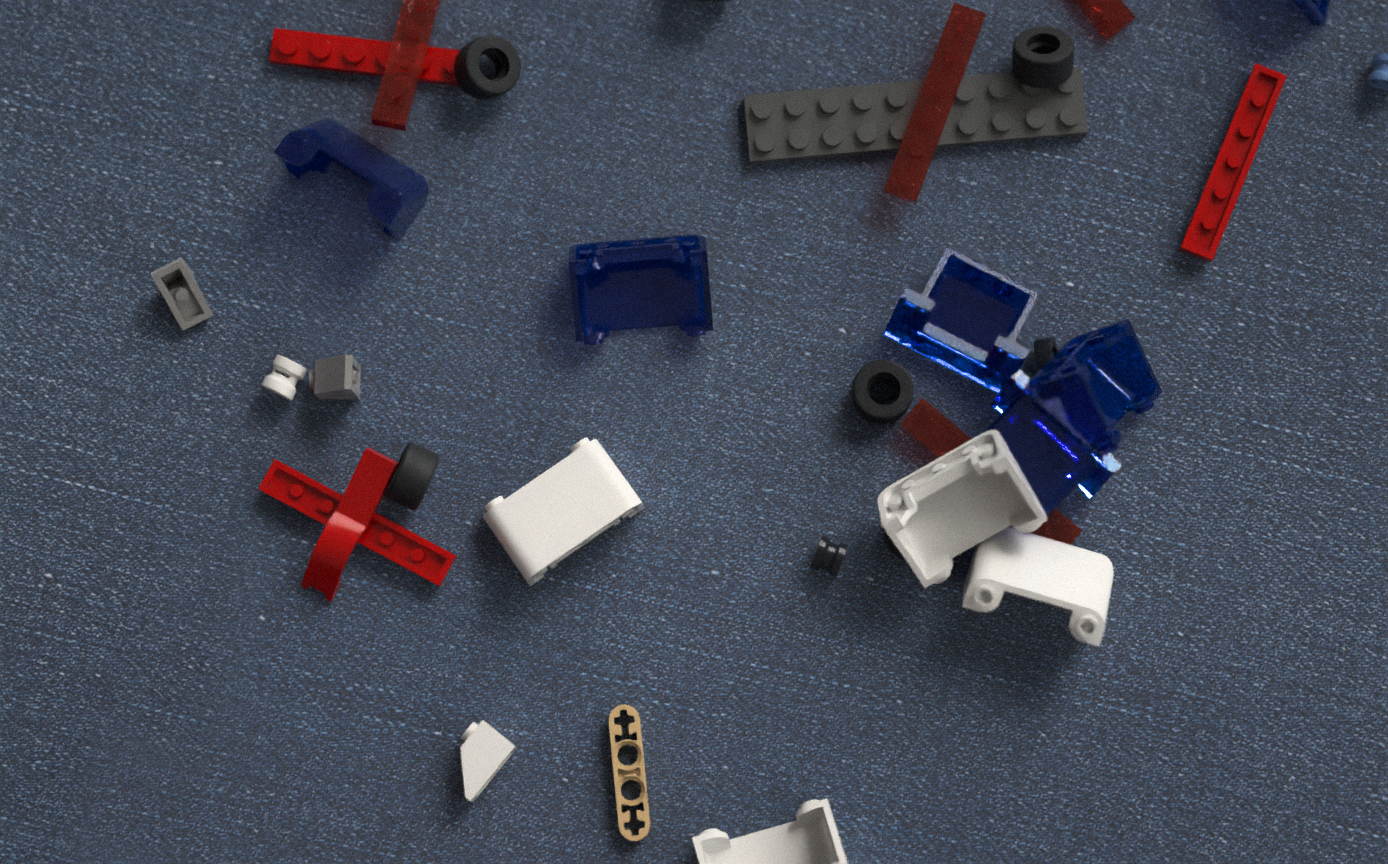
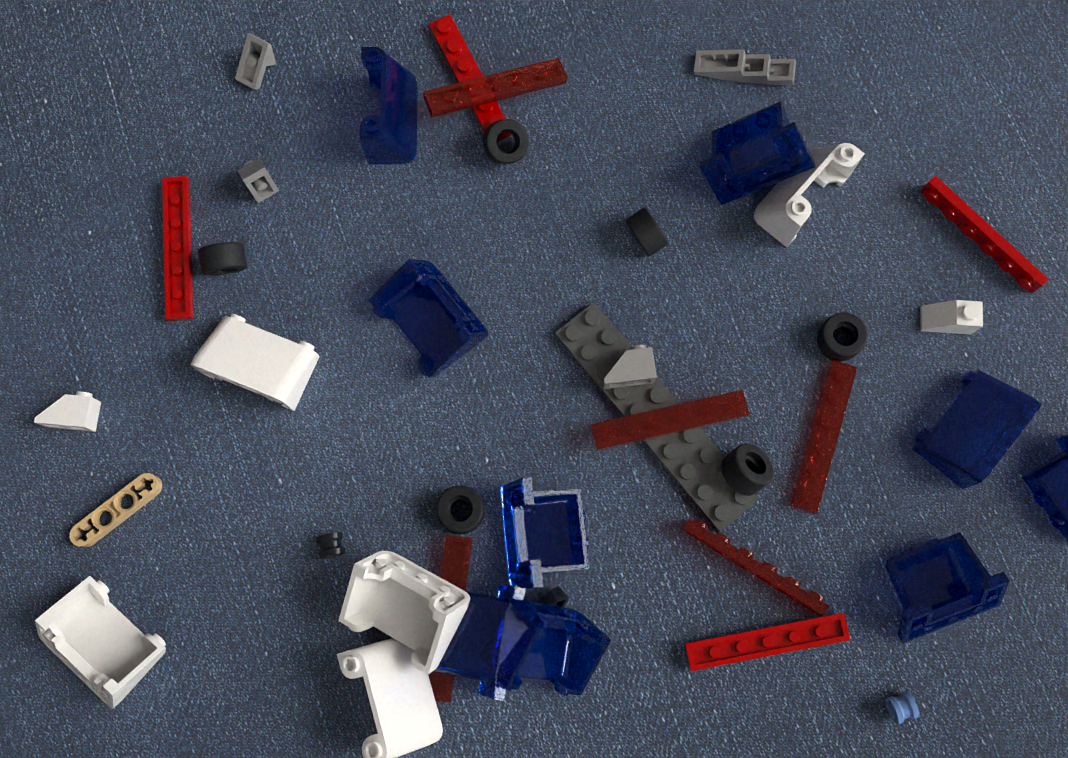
camera: 55 degrees right, 5 degrees down
white wheel [261,354,308,400] -> none
red piece [301,447,399,602] -> none
none -> light grey slope [603,345,657,389]
none -> clear red plate [680,518,830,616]

